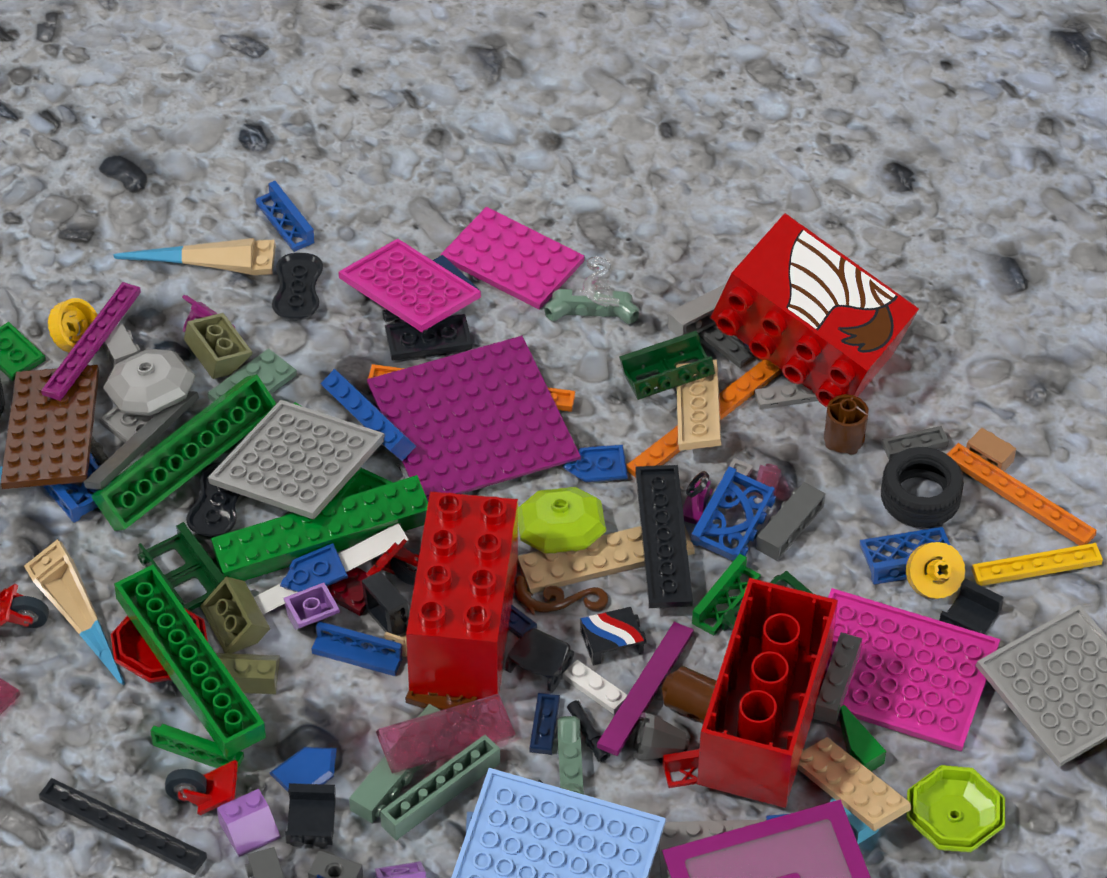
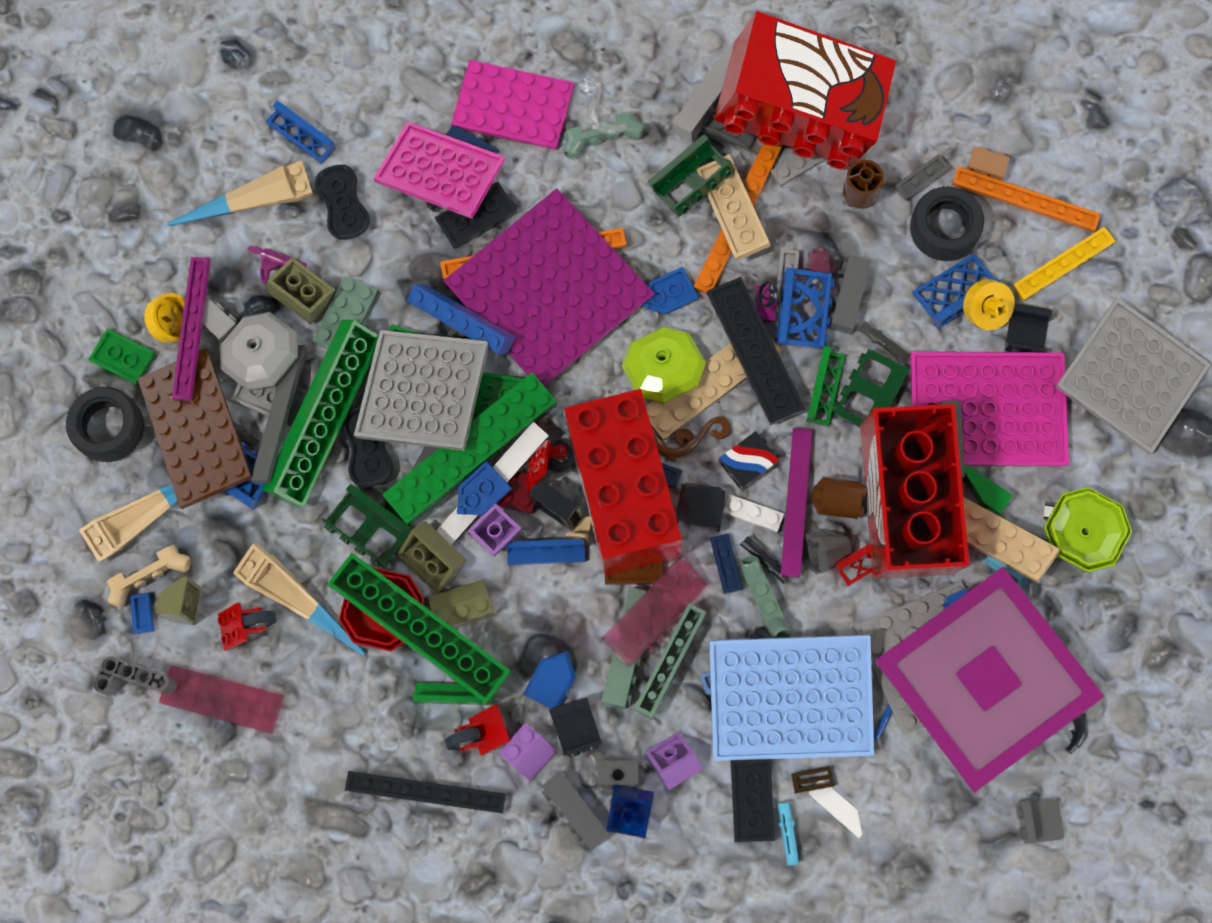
camera: 15 degrees left, 25 degrees up
none -> clear smoke pin [858,321,910,364]

